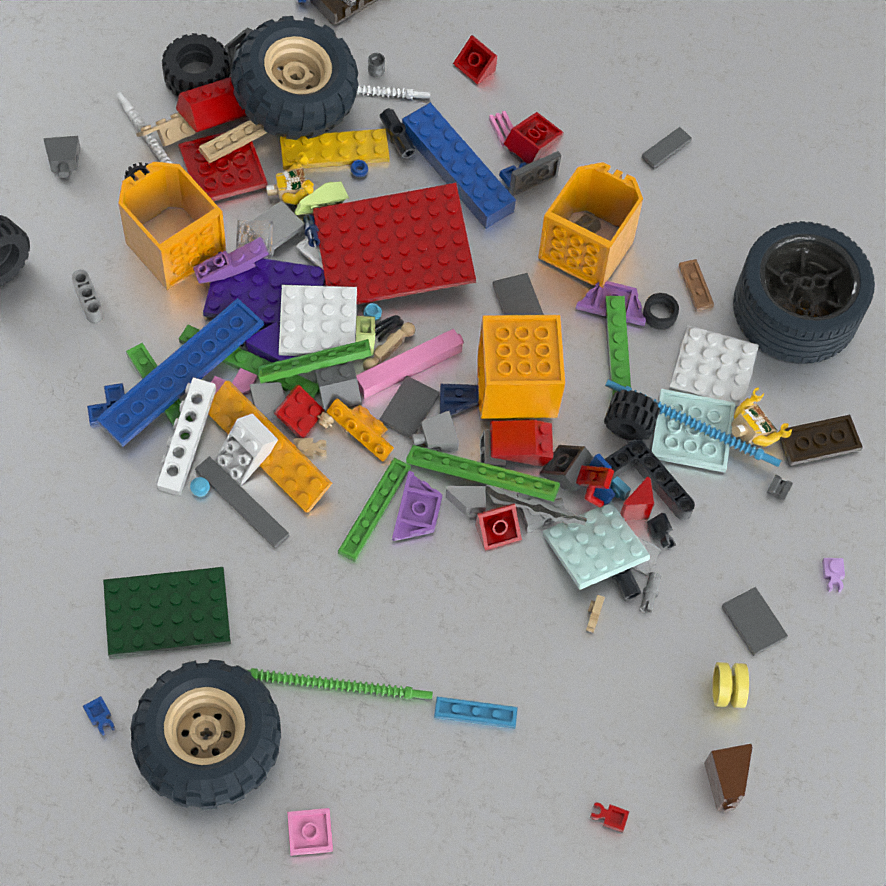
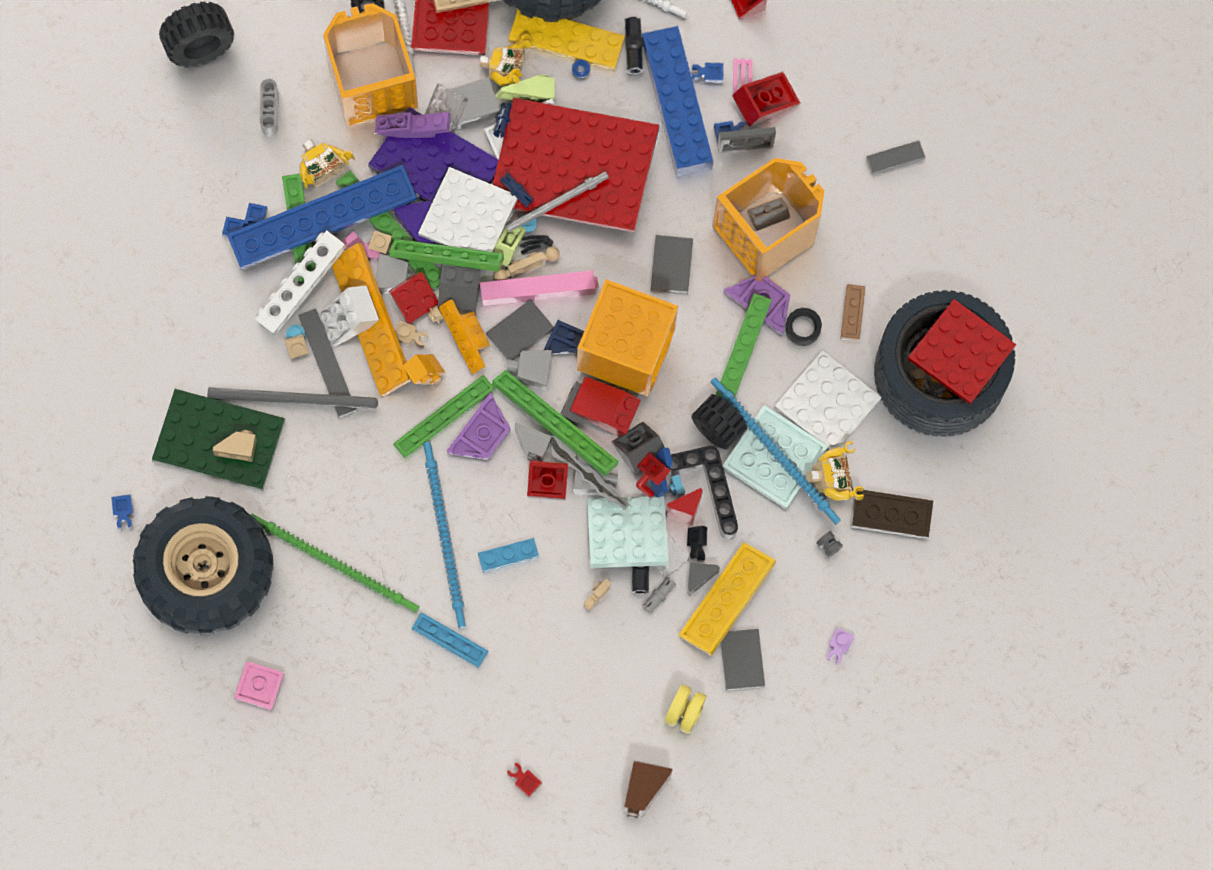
camera: 25 degrees right, 10 degrees up
none -> dark grey piece [207,387,378,409]
none -> tan slope [213,430,257,462]
none -> tan plate [284,334,309,359]
none -> torso [300,140,355,189]
none -> tan plate [368,231,393,255]
none -> light orange piece [402,354,446,385]
none -> dark azure hose [423,442,466,629]
none -> dark azure plate [478,538,539,573]
none -> dark blue pin [500,173,534,208]
none -> light grey bar [506,172,609,232]
none -> yellow plate [679,542,776,656]
none -> dark grey slope [687,563,720,596]
none -> blue plate [692,63,724,83]
none -> red plate [908,299,1017,405]

